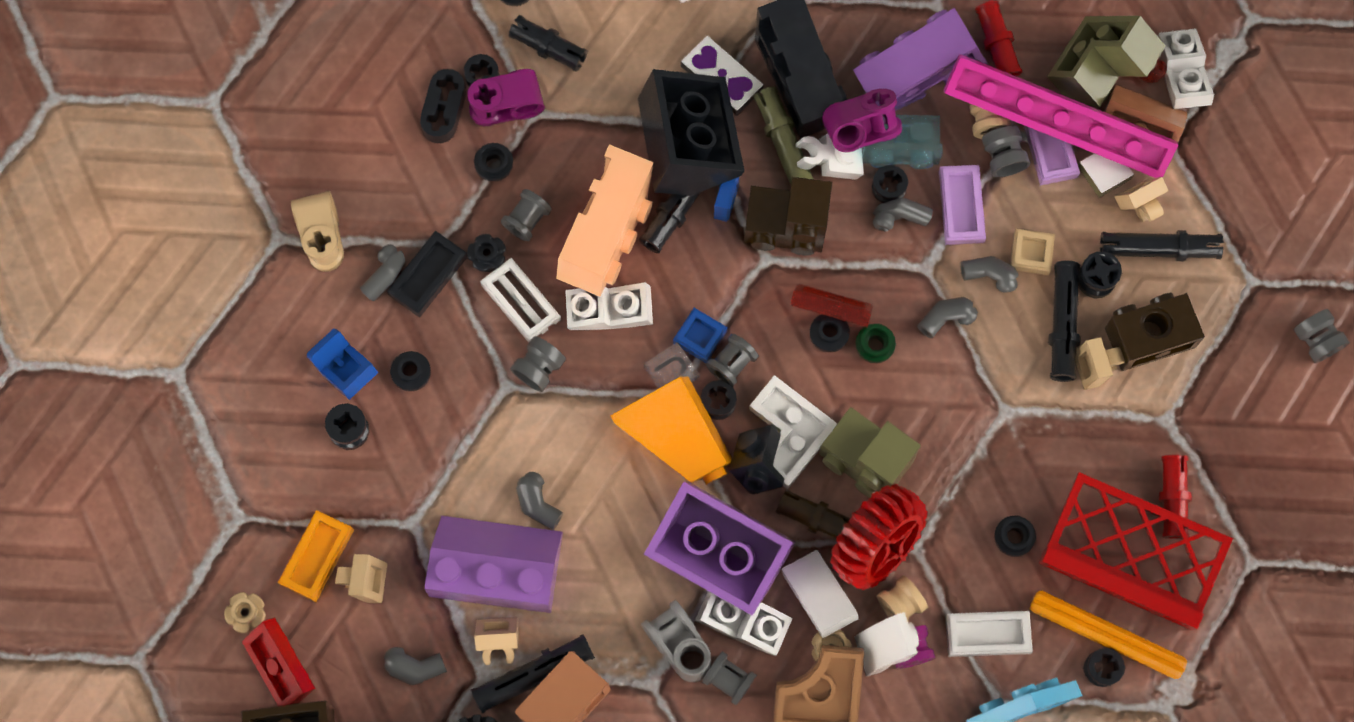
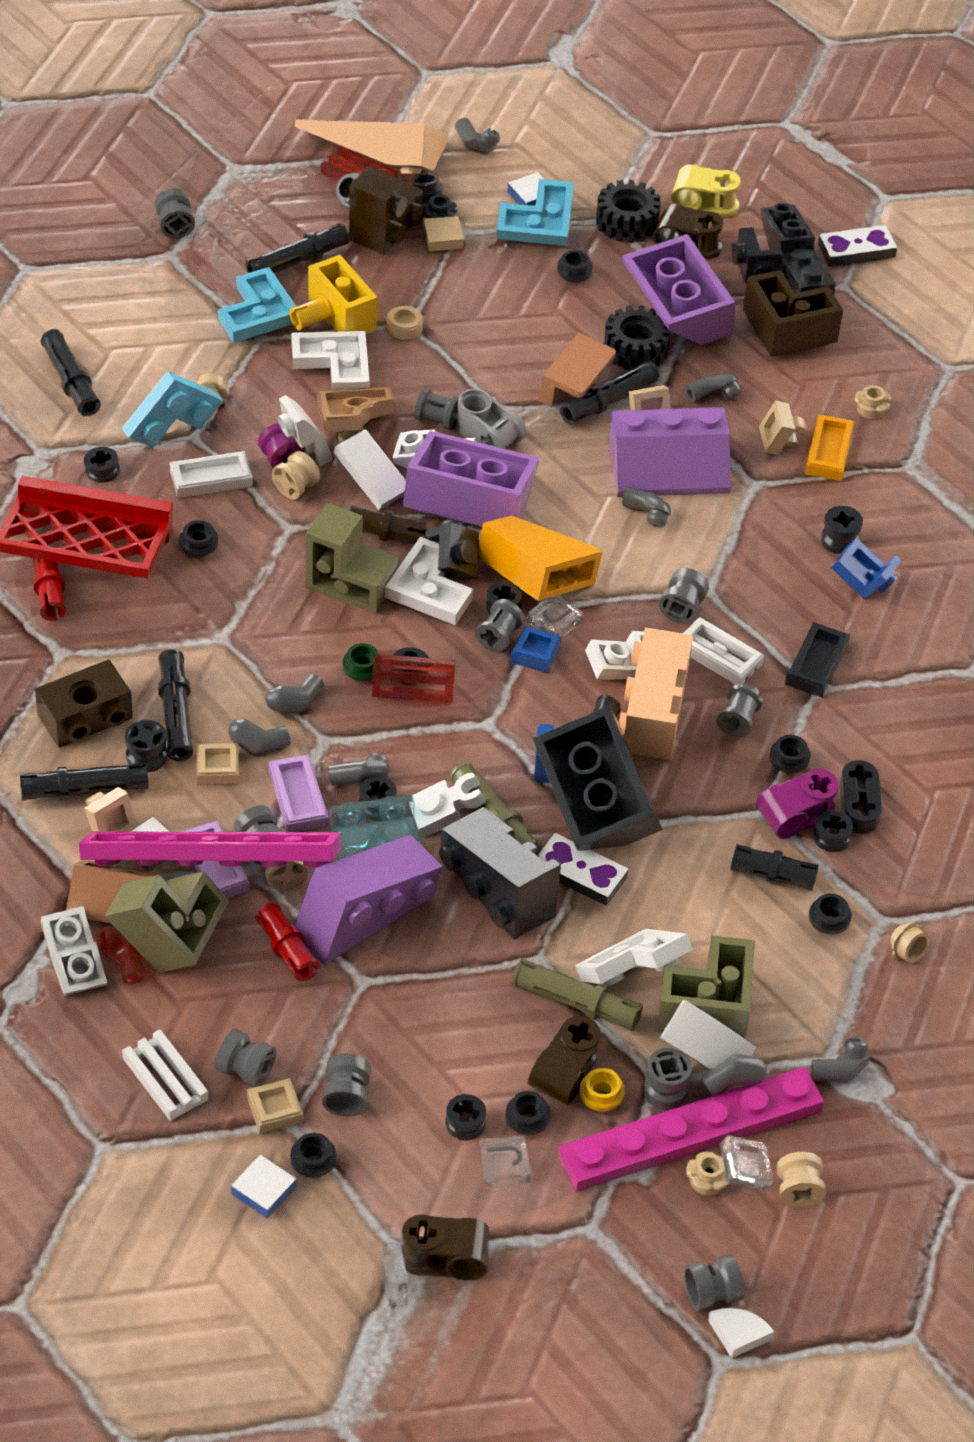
camera: 165 degrees right, 25 degrees down
red plate [242,617,315,706] -> none
tan piece [291,191,344,272] -> none
dark grey arm [360,244,405,301] -> none
black plate [390,351,431,392] -> none
black plate [467,234,506,272] -> none
dark brown brick [744,177,832,256] -> none
magenta piece [822,88,903,153] -> none
red gear [830,483,928,590] -> none
light orange axle [1030,590,1187,679] -> none
tan tile [1076,337,1125,390] -> none

